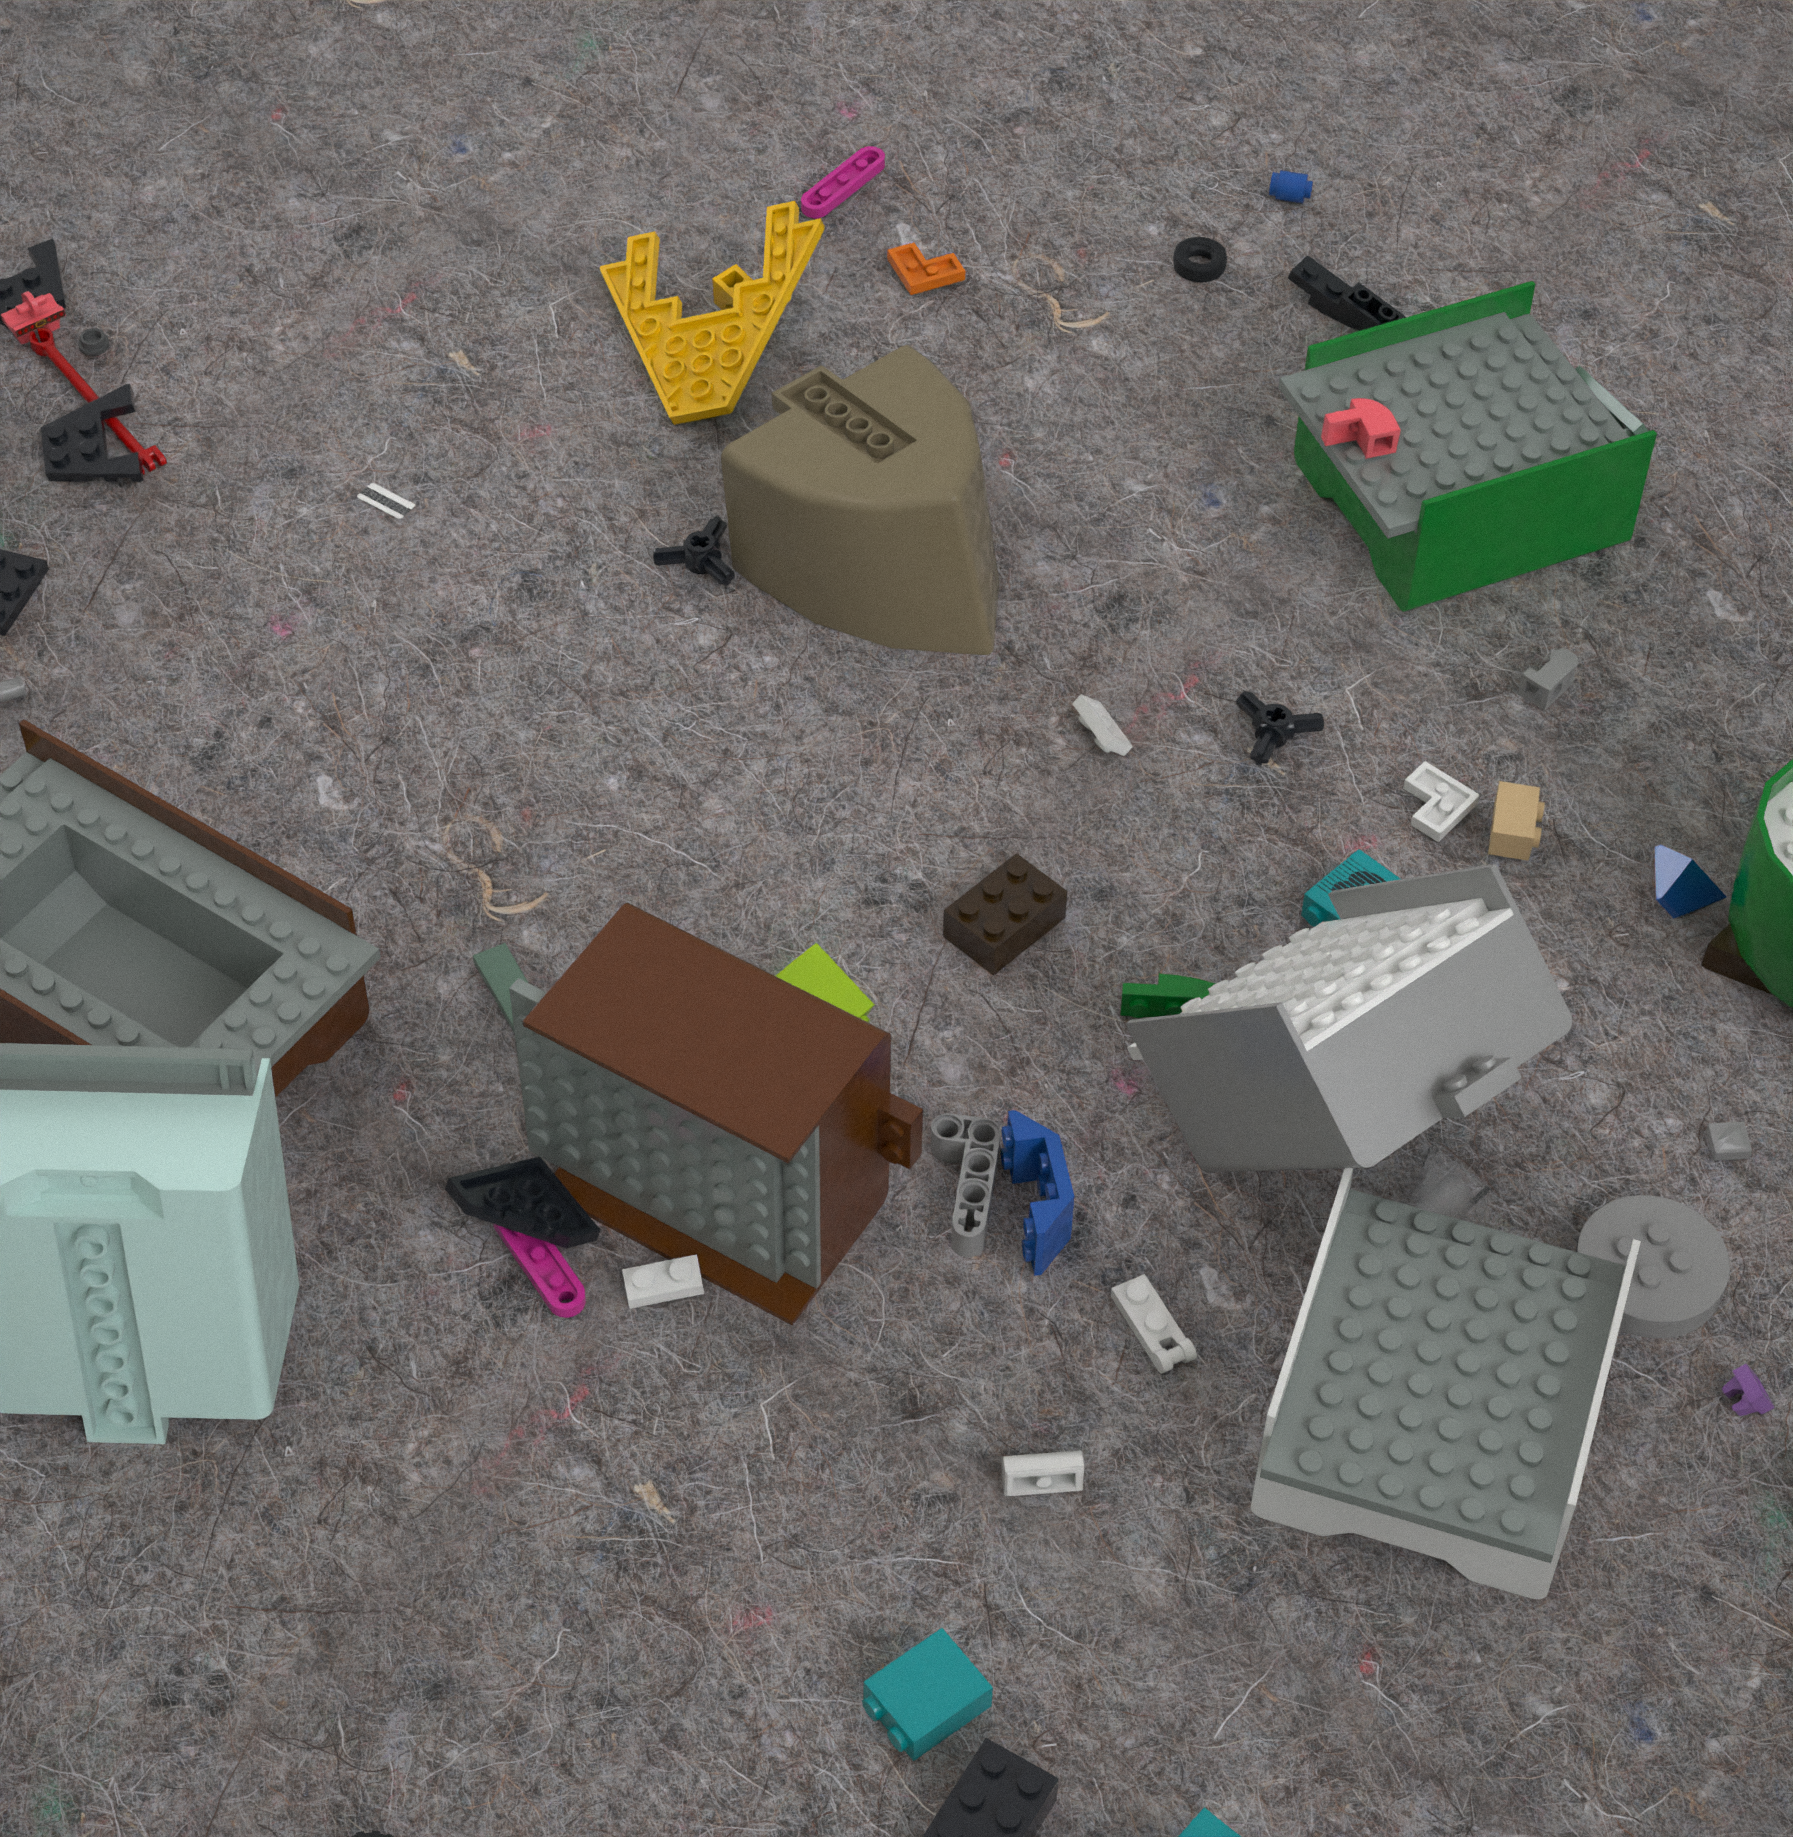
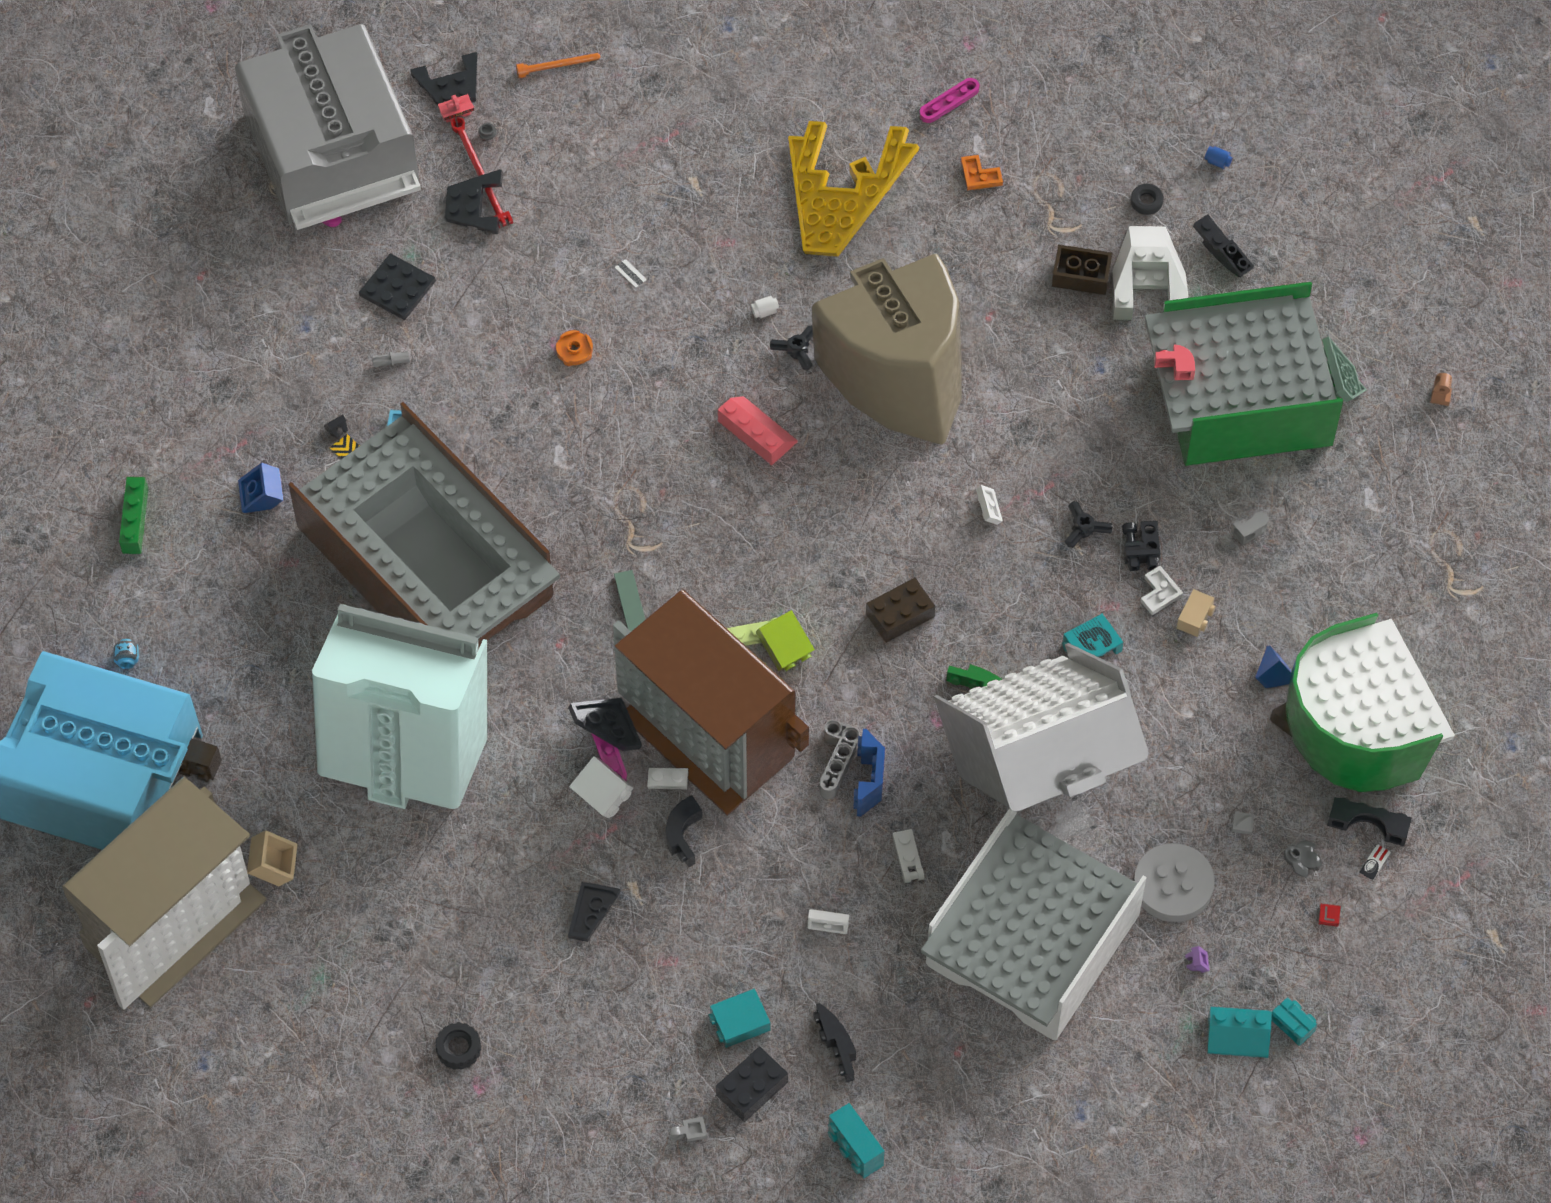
camera: 15 degrees right, 10 degrees up
none -> orange piece [516,53,601,78]
none -> orange plate [556,330,593,366]
none -> black wing [568,882,621,942]
none -> white brick [569,756,633,818]
none -> black arch [666,795,702,867]
none -> coral slope [718,396,798,465]
none -> white brick [751,296,779,319]
none -> black slope [813,1003,857,1083]
none -> dark brown brick [1051,244,1113,295]
none -> white wedge [1112,226,1188,320]
none -> black hips [1122,520,1160,572]
none -> nougat leg [1430,373,1452,406]

